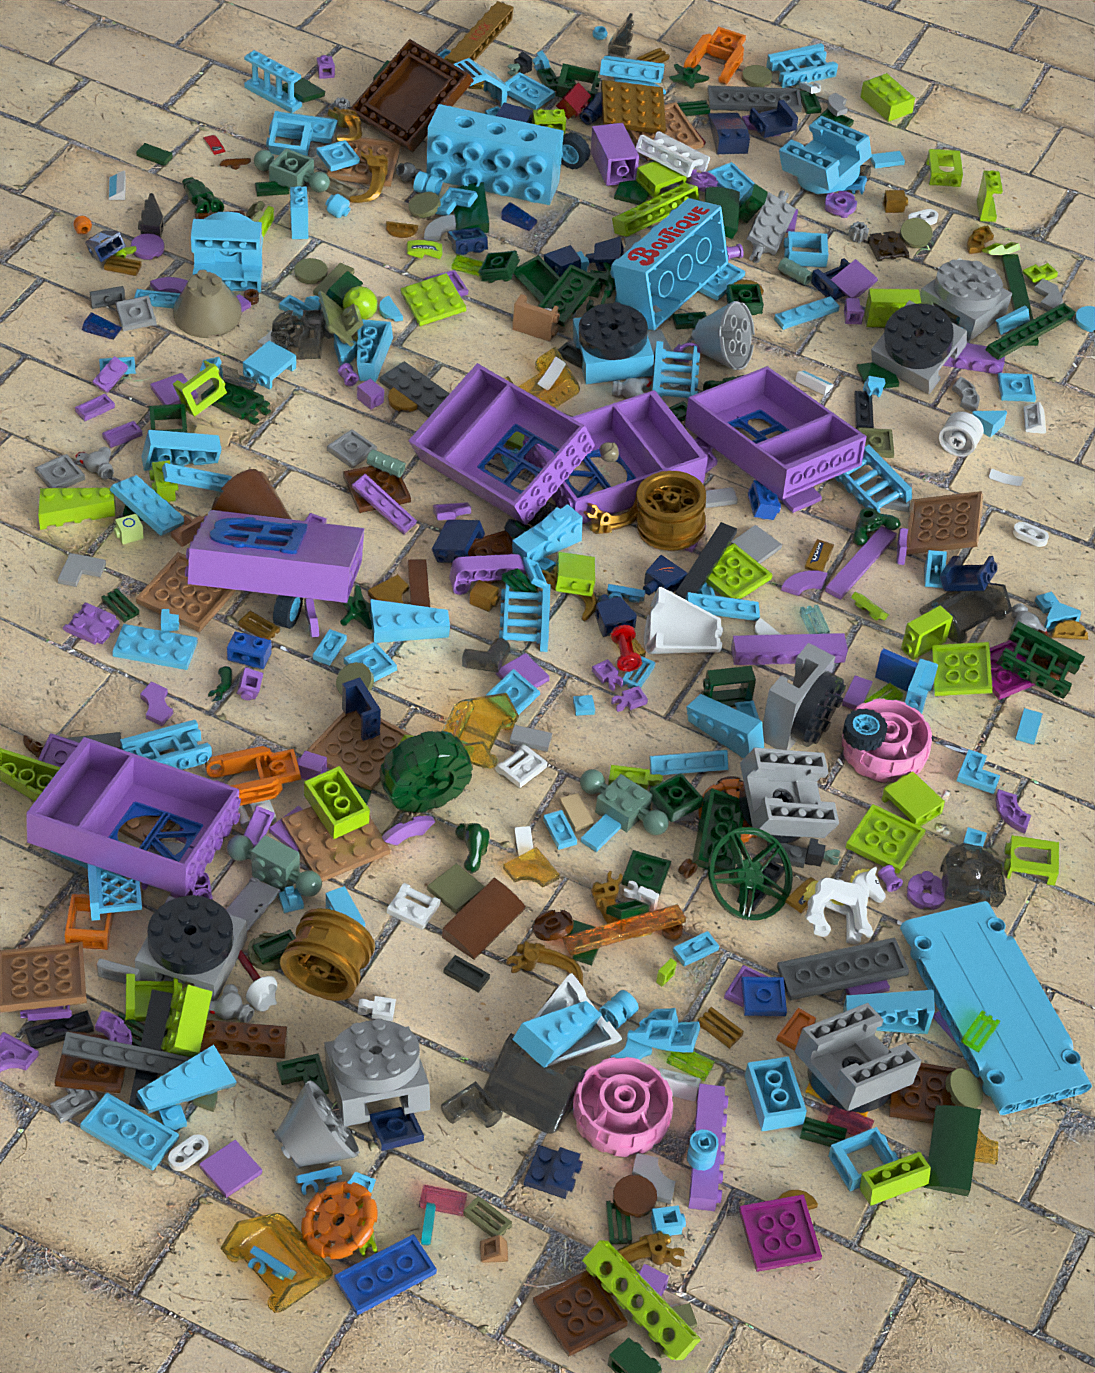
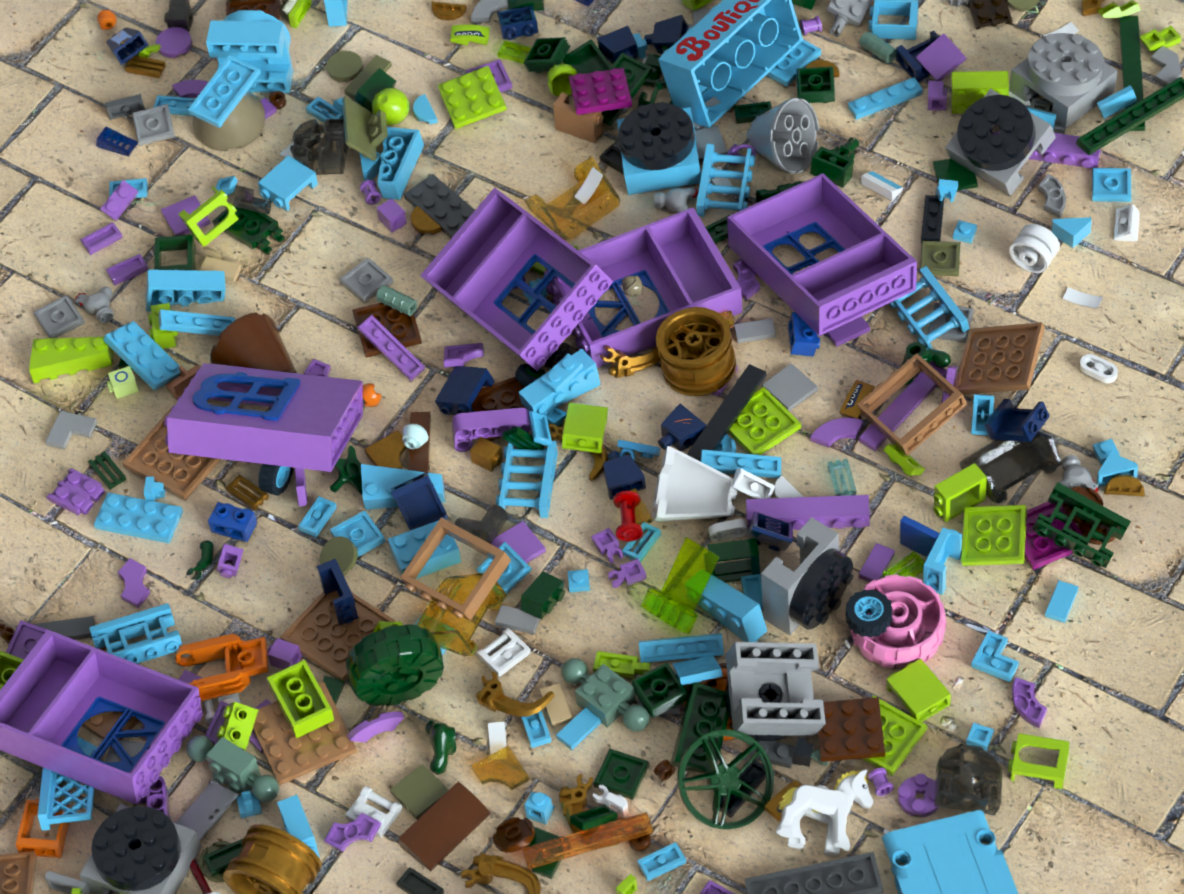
camera: 15 degrees right, 5 degrees up
none -> medium azure plate [188,55,261,128]
none -> lime brick [217,702,258,750]
none -> medium lavender tile [324,813,382,852]
none -> orange piece [363,383,382,407]
none -> medium azure brick [388,518,461,579]
none -> dark blue panel [391,472,448,531]
none -> medium nougat window [400,518,511,621]
none -> light aqua cone [402,424,428,449]
none -> pearl gold piece [476,672,555,717]
none -> dark green brick [520,572,565,620]
none -> medium azure brick [524,791,555,825]
none -> lime hair [547,63,577,97]
none -> magenta plate [569,68,632,115]
none -> clear neon green piece [641,537,719,634]
none -> medium azure tile [672,655,723,685]
none -> white beam [708,519,748,542]
none -> white slope [732,468,775,499]
none -> dark blue slope [746,511,793,552]
none -> dark green brick [810,137,859,188]
none -> reddish brown plate [818,697,885,762]
none -> medium nougat window [857,353,967,456]
none -> medium azure plate [953,220,977,244]

